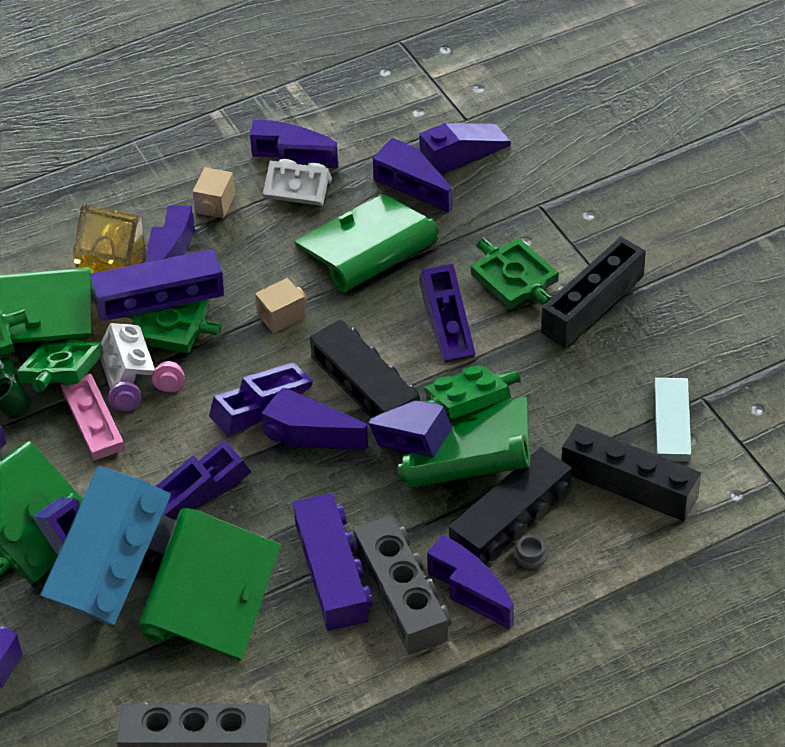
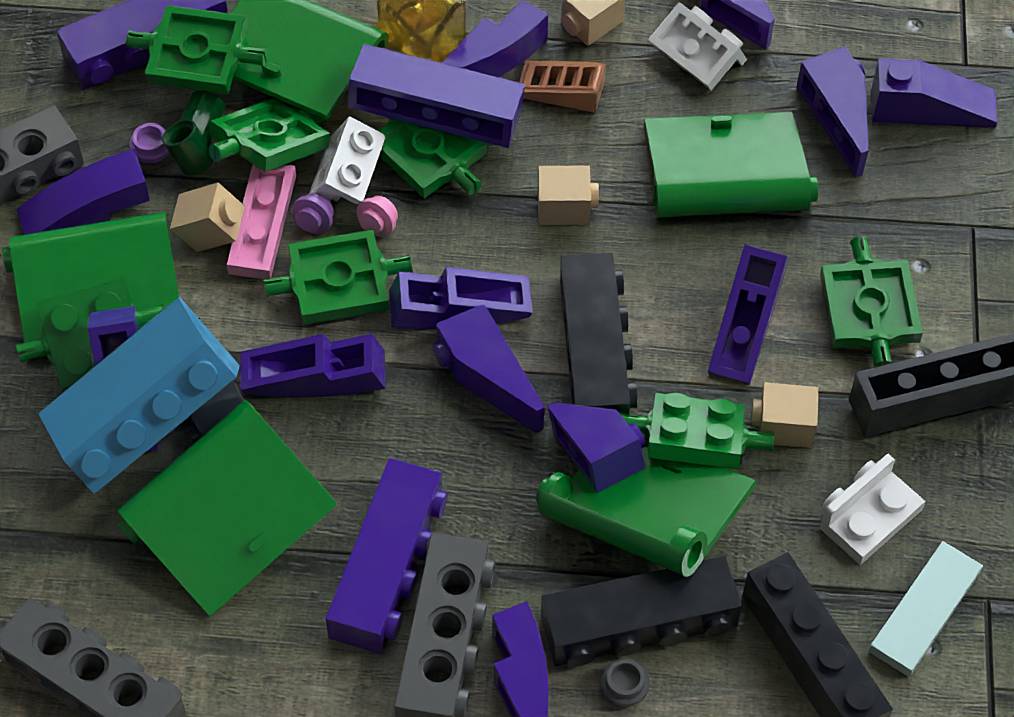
camera: 30 degrees right, 10 degrees up
none -> tan brick [170,183,245,252]
none -> green plate [264,230,413,325]
none -> nougat slope [519,61,606,113]
none -> tan brick [750,382,819,448]
none -> white bracket [820,454,926,565]

